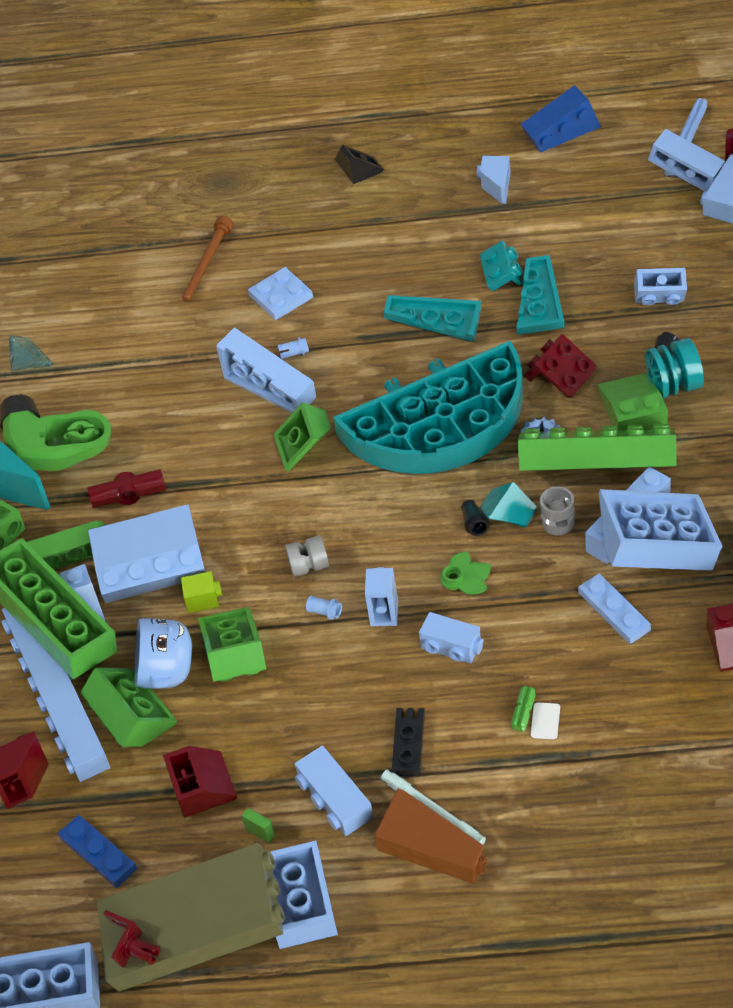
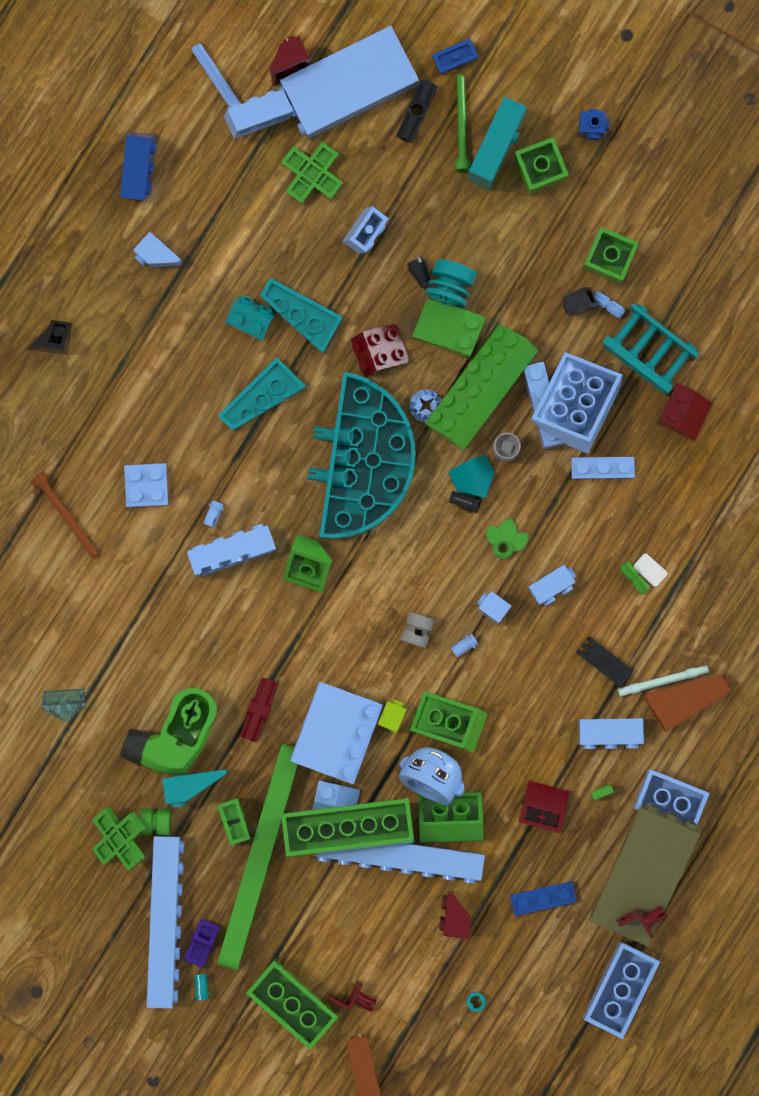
camera: 60 degrees left, 35 degrees up
none -> bright green plate [281,142,343,204]

